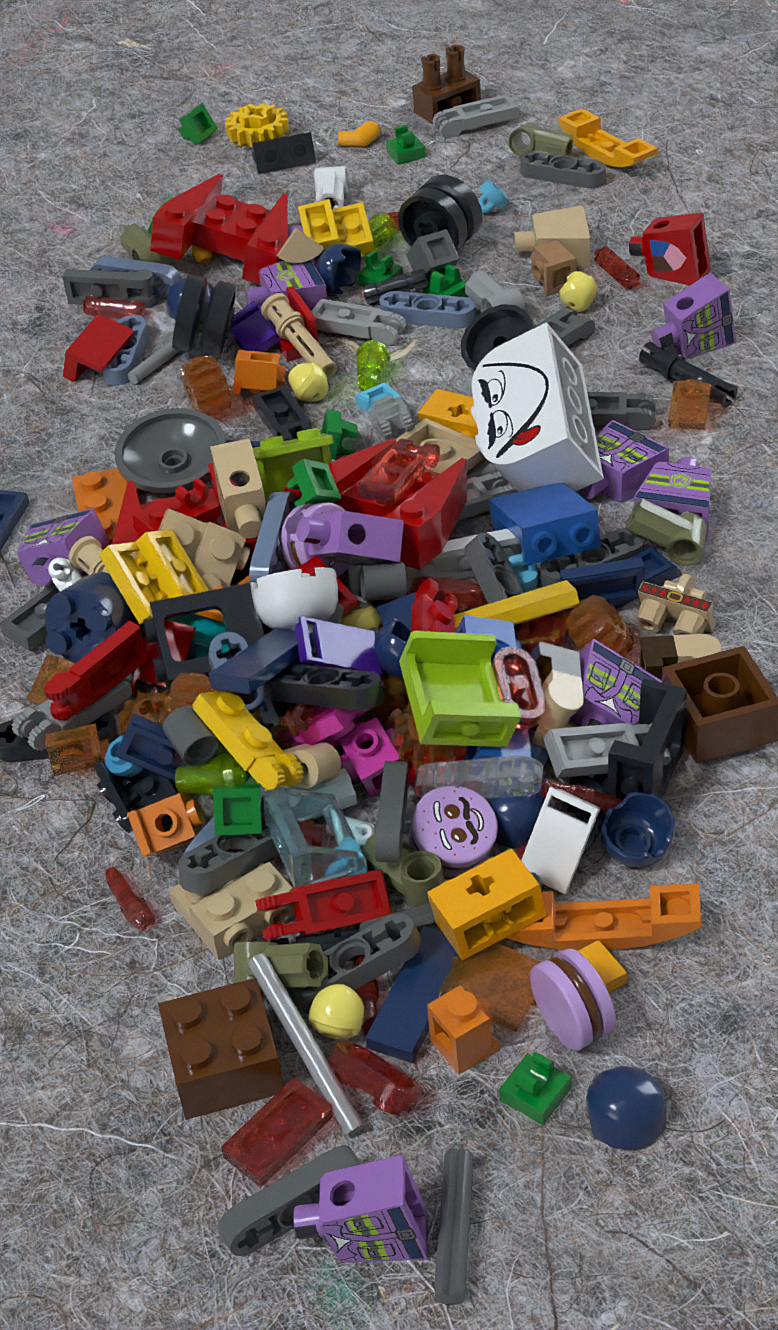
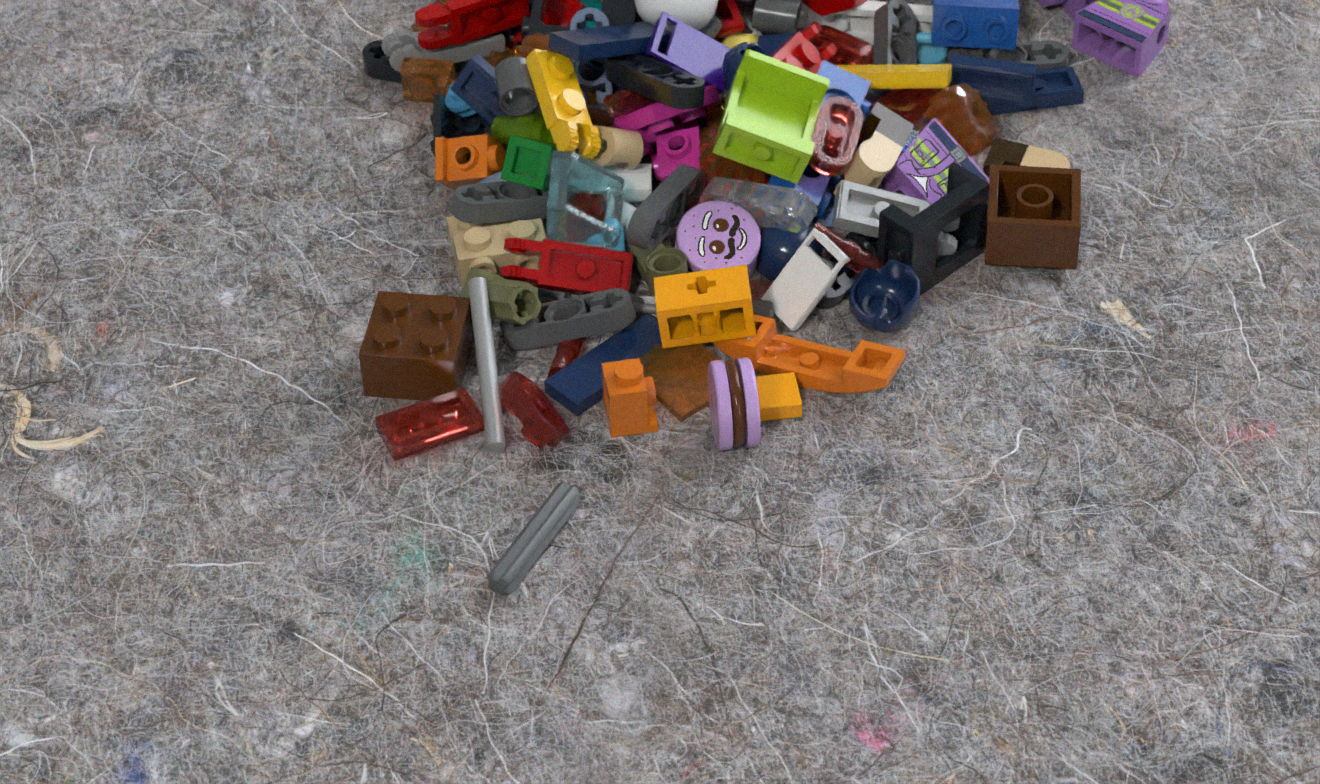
camera: 20 degrees right, 0 degrees up
clear red piece [104,867,155,931] -> none
dark grey beam [217,1145,362,1256] -> none
medium lavender torso [293,1155,428,1262] -> none
light yellow piece [308,984,364,1040] -> none
green tile [499,1052,571,1125] -> none
dark blue hair [586,1066,667,1150] -> none
olive piece [625,498,707,565] -> none
tan hips [637,573,716,635] -> none

